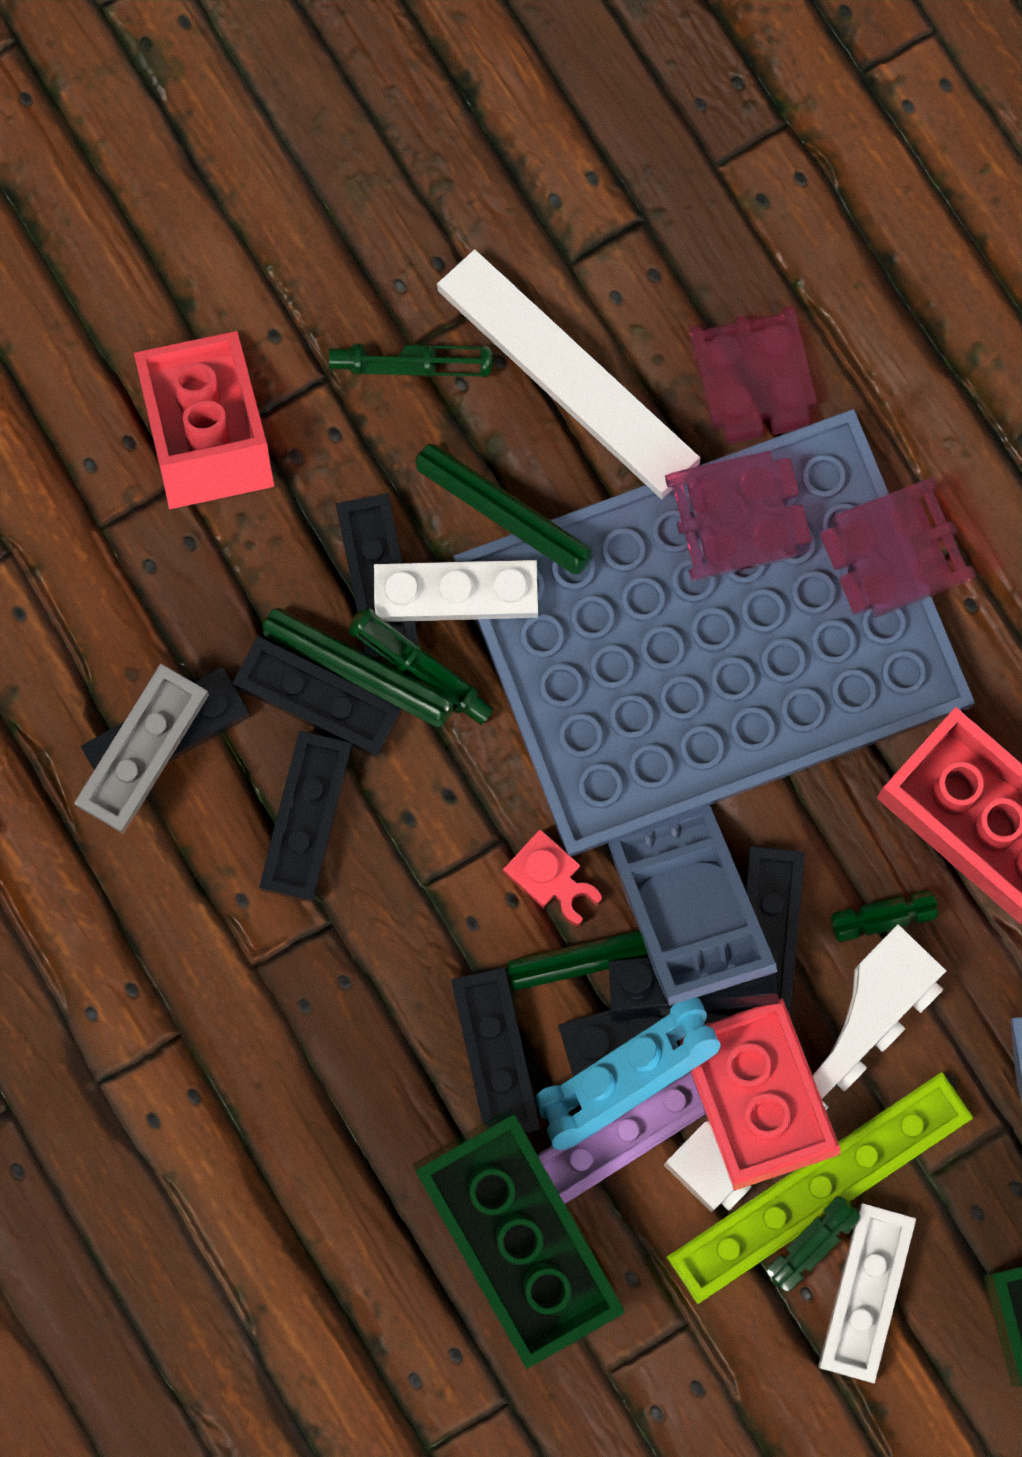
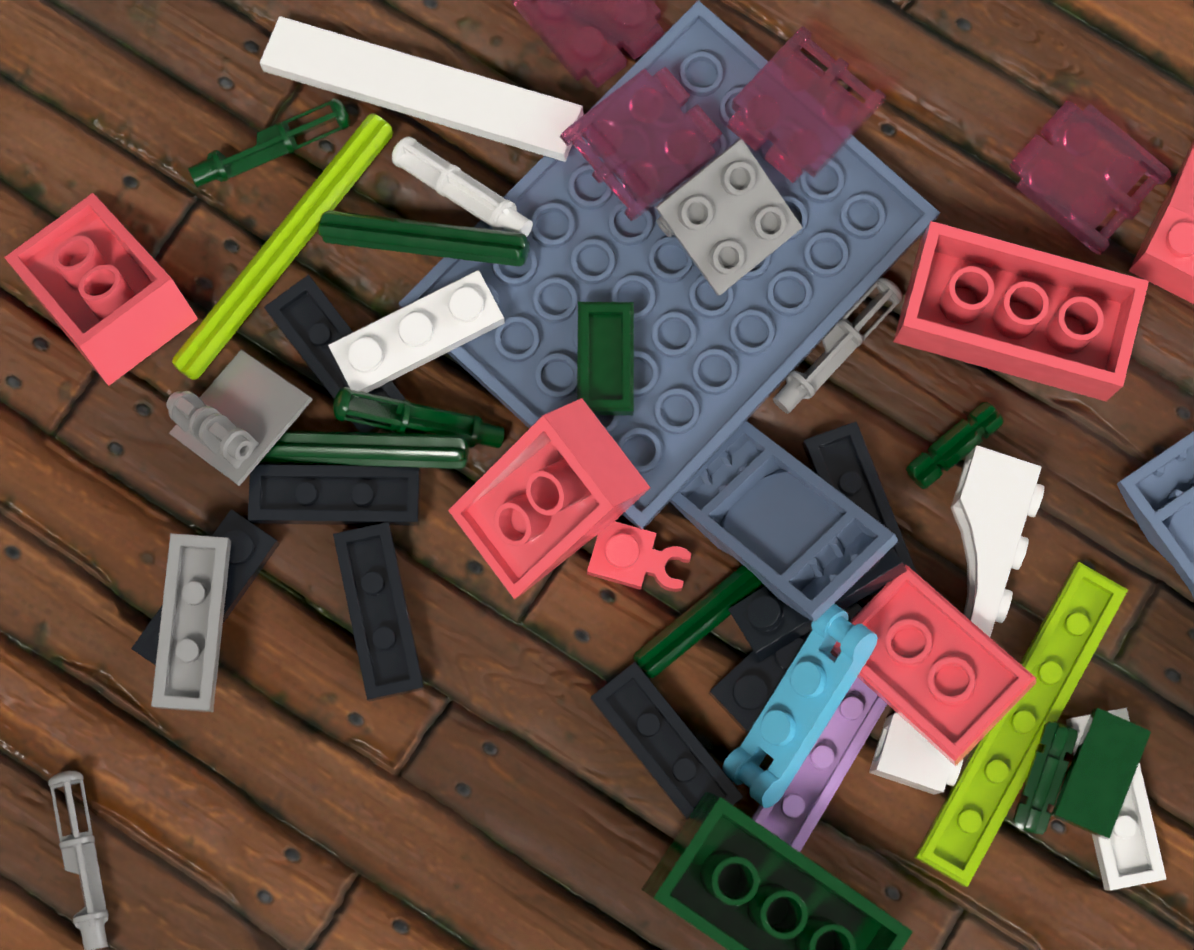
camera: 30 degrees left, 0 degrees up
none -> light grey hinge [166,350,313,486]
none -> lime axle [172,113,393,380]
none -> white piece [392,137,533,237]
none -> coral slope [448,398,651,599]
none -> dark green tile [577,302,634,416]
none -> light grey hinge [655,139,803,296]
none -> light grey piece [773,278,902,414]
none -> dark green tile [1051,708,1151,839]

